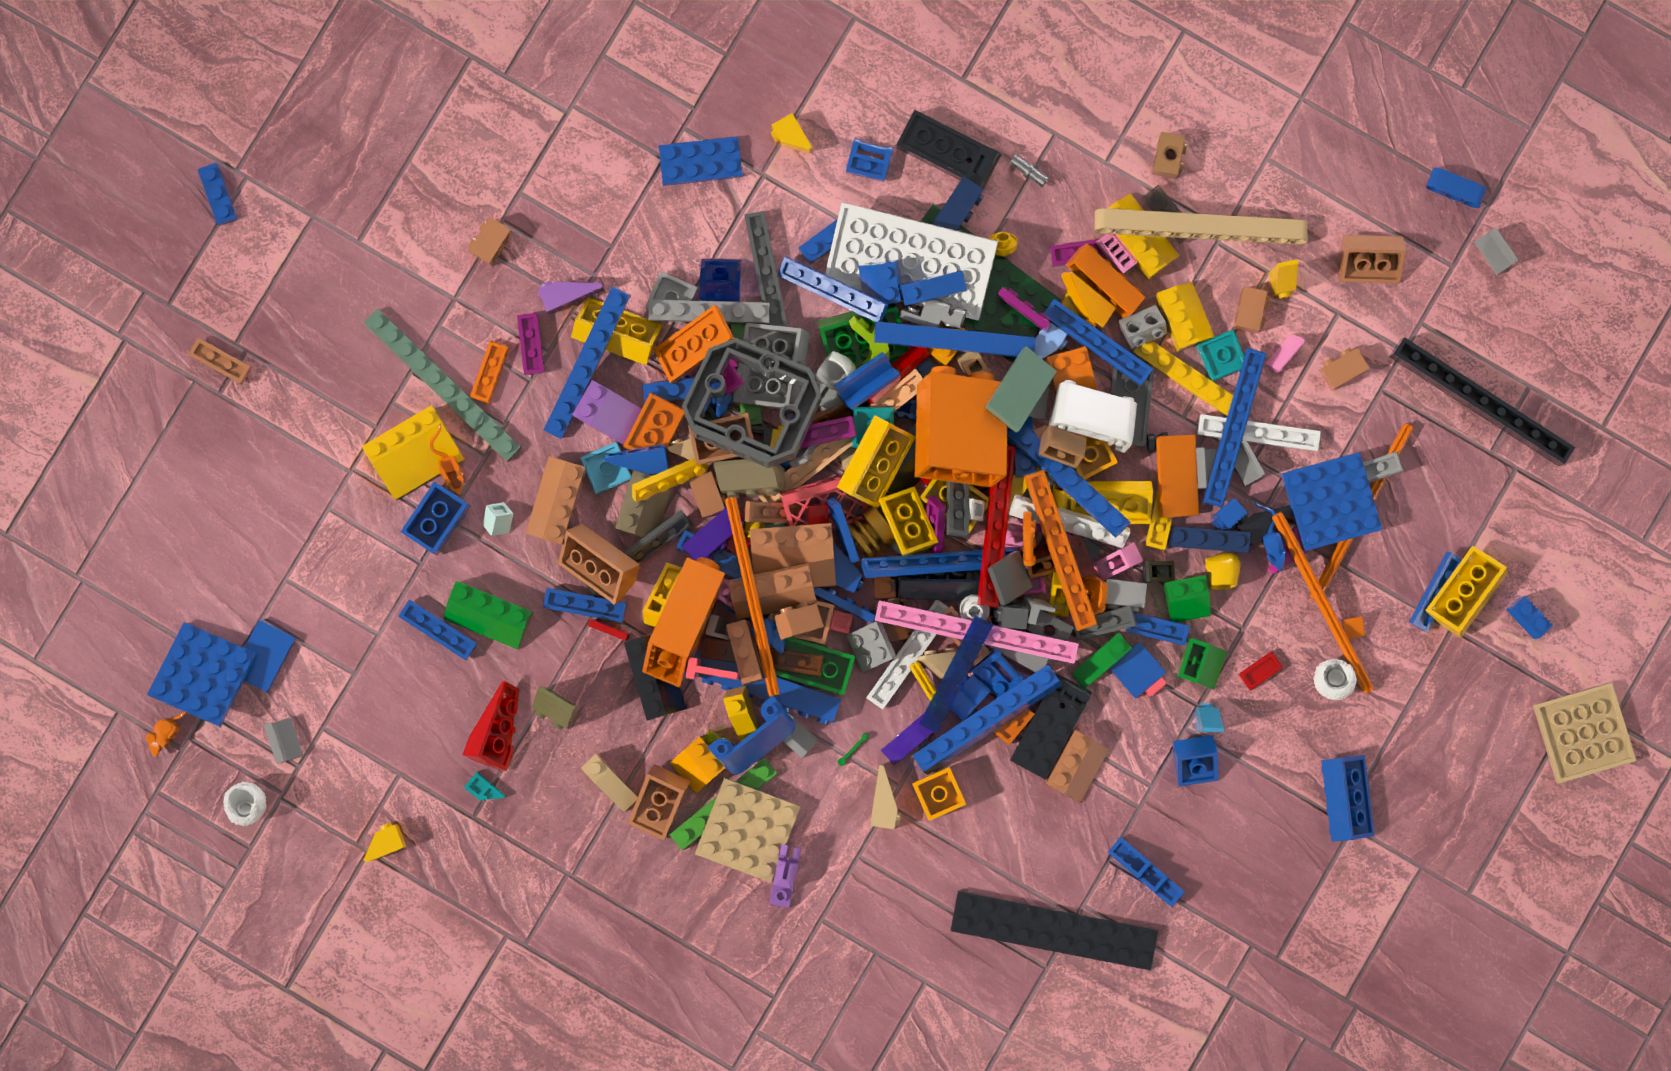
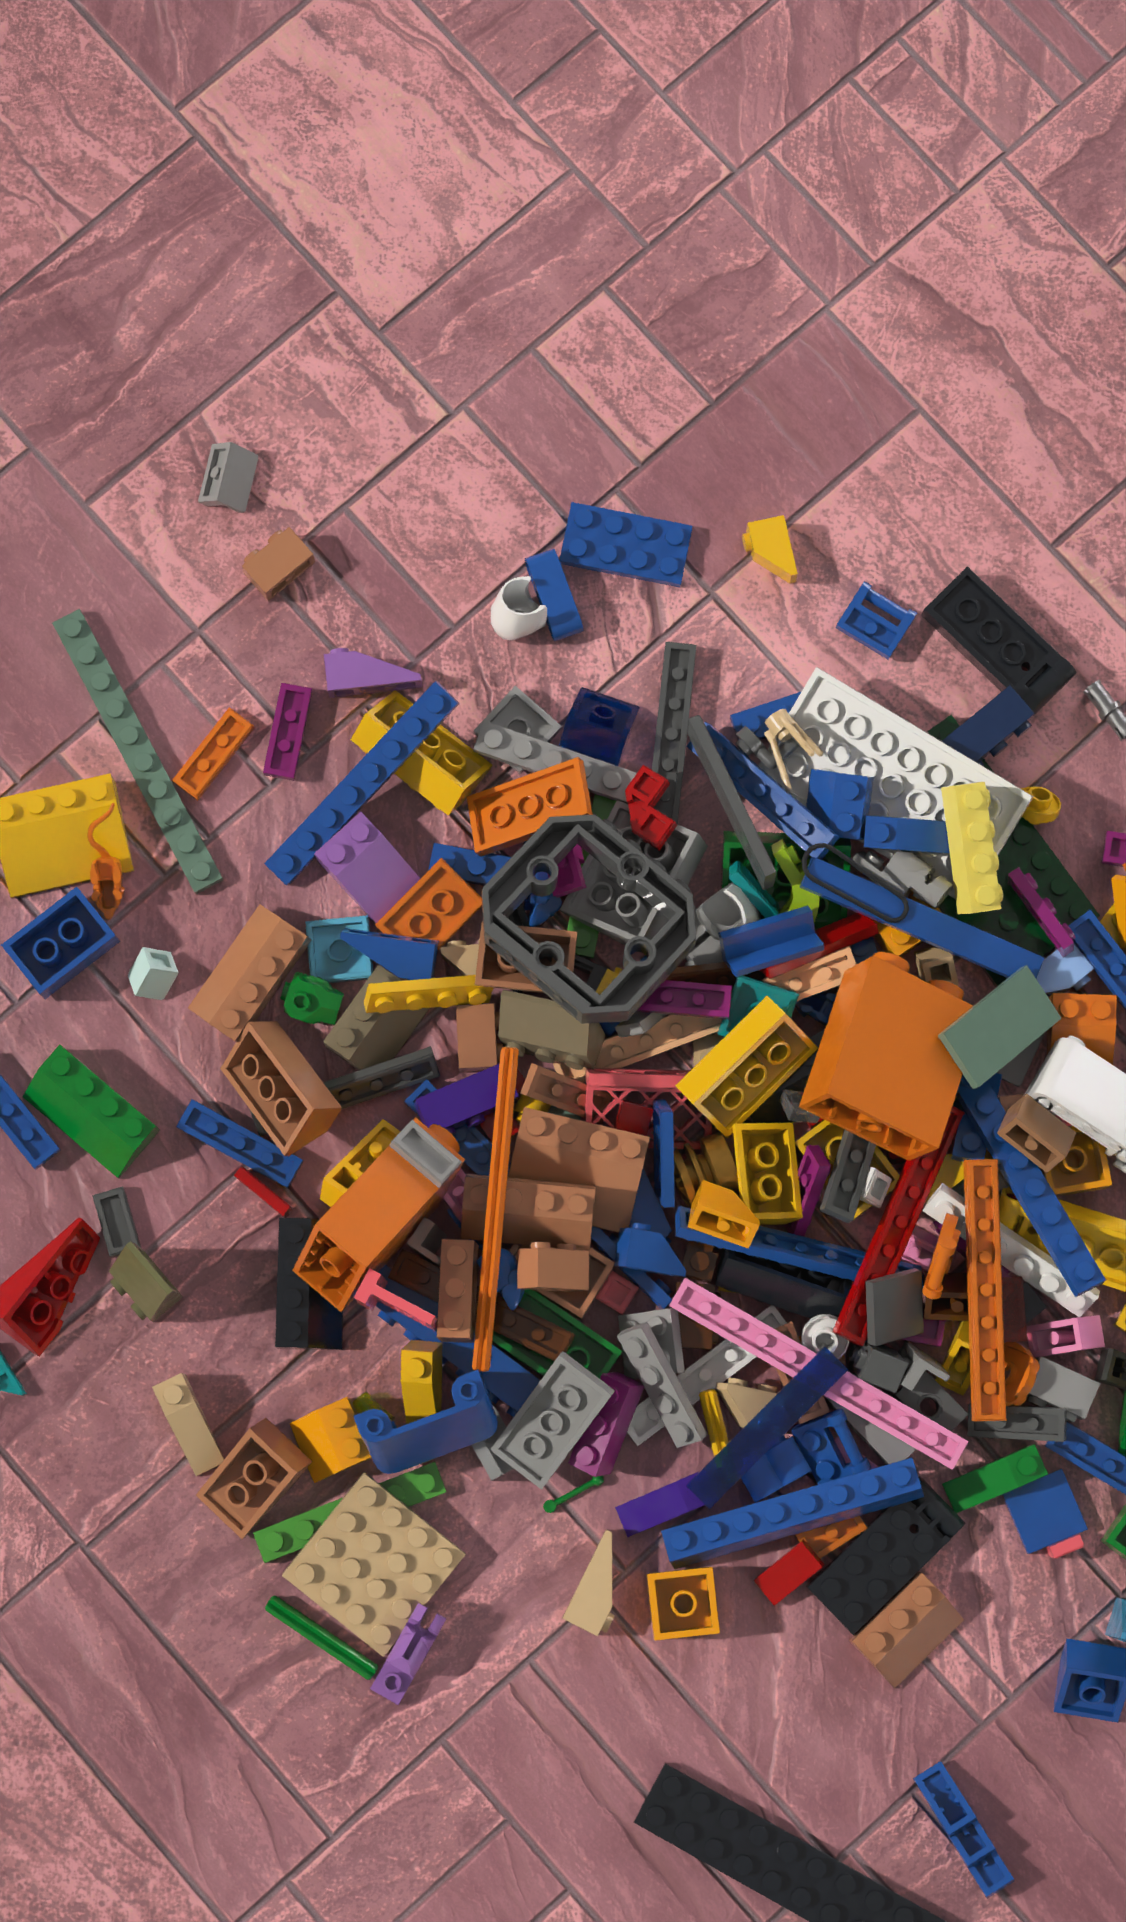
camera: 15 degrees right, 5 degrees down
none -> dark grey tile [92,1186,142,1257]
none -> light grey panel [198,442,258,513]
none -> green axle [265,1596,378,1680]
none -> green hand [280,972,344,1025]
none -> light grey tile [389,1120,462,1188]
none -> light grey plate [490,1351,615,1490]
none -> white piece [491,576,547,641]
none -> blue beam [525,549,584,642]
none -> magenta brick [568,1372,644,1477]
none -> blue slope [614,1222,686,1277]
none -> light grey plate [617,1322,708,1448]
none -> red tile [625,765,677,851]
none -> dark grey tile [687,715,776,890]
none -> light orange slope [687,1180,760,1249]
none -> teal tile [729,861,779,918]
none -> dark grey plate [735,726,799,769]
none -> red tile [753,1539,825,1606]
none -> tan plant [764,709,823,791]
none -> clear plate [779,1090,820,1123]
none -> black piece [802,843,909,923]
none -> light yellow brick [941,782,1003,914]

